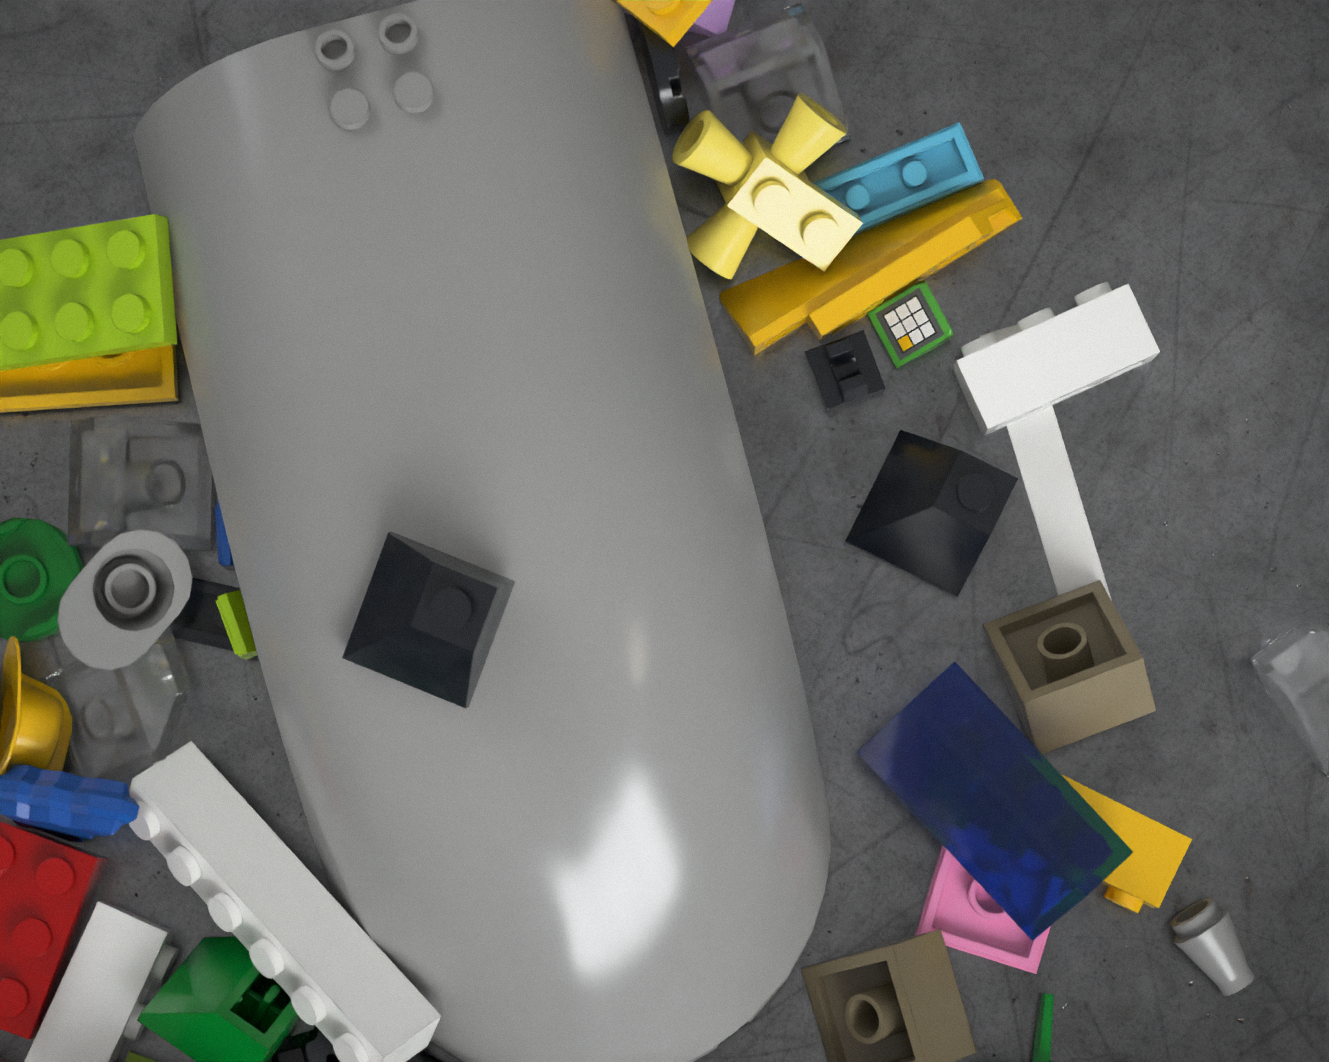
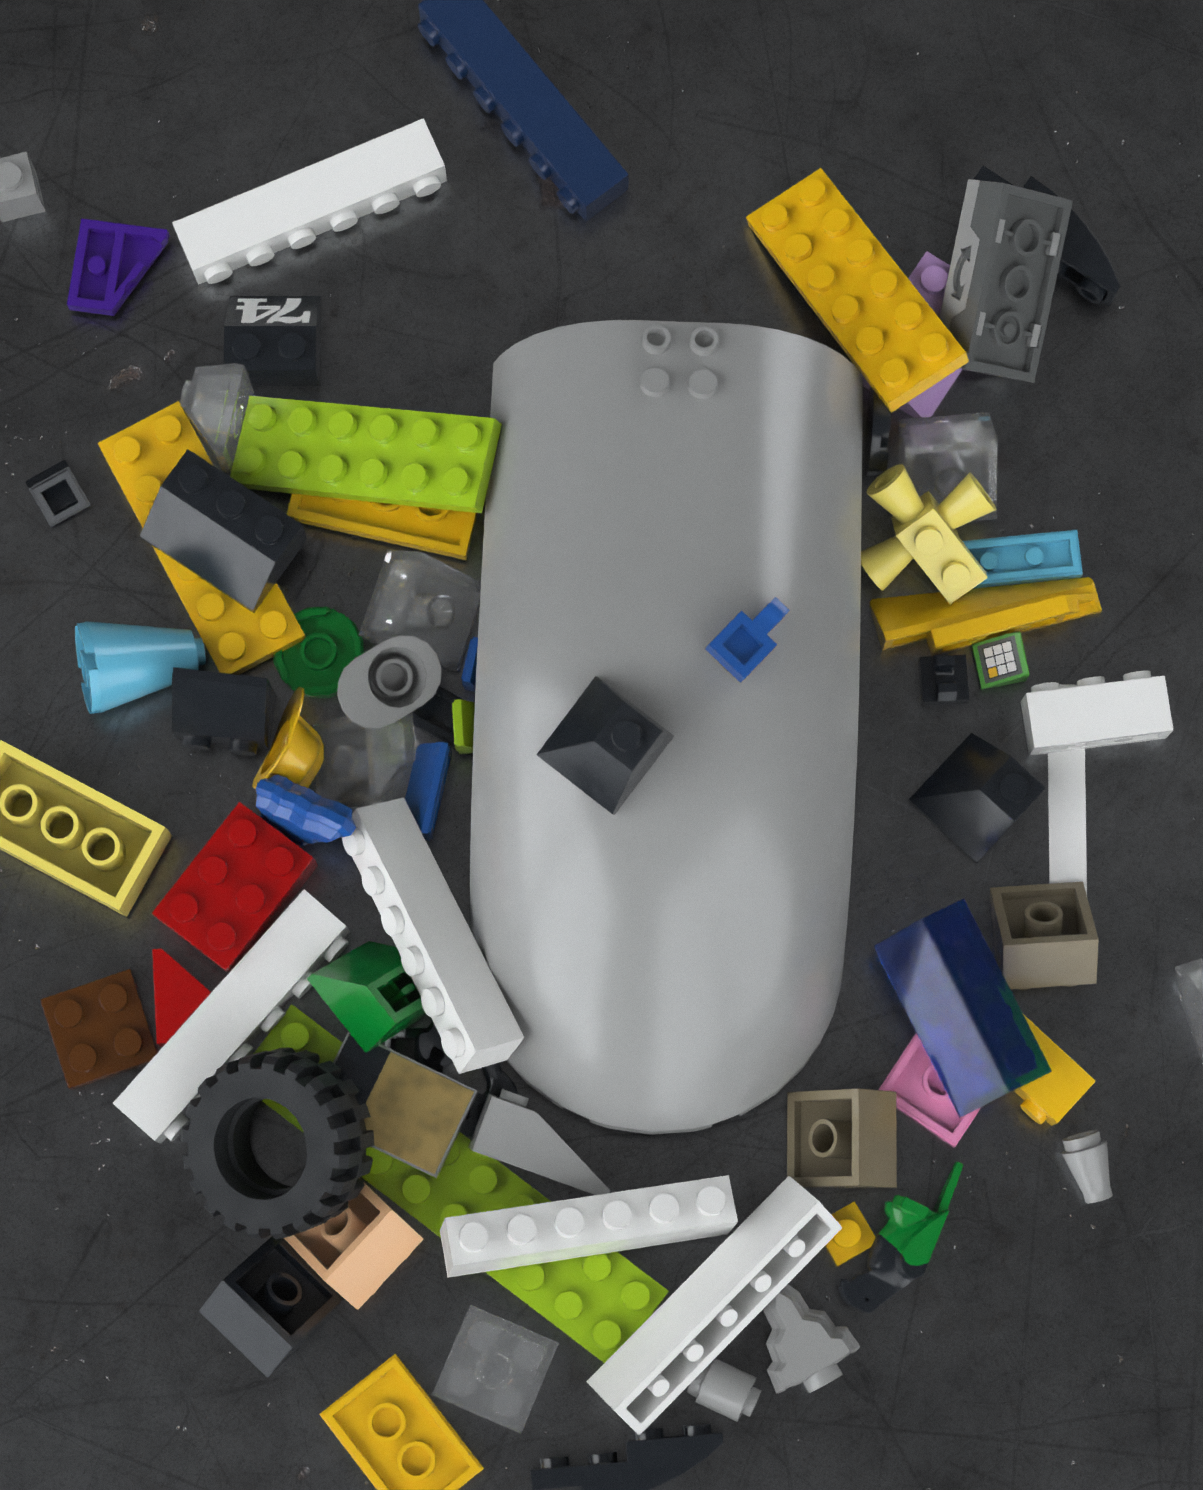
camera: 15 degrees right, 5 degrees down
none -> blue slope [405,742,452,841]
none -> blue plate [705,597,790,683]

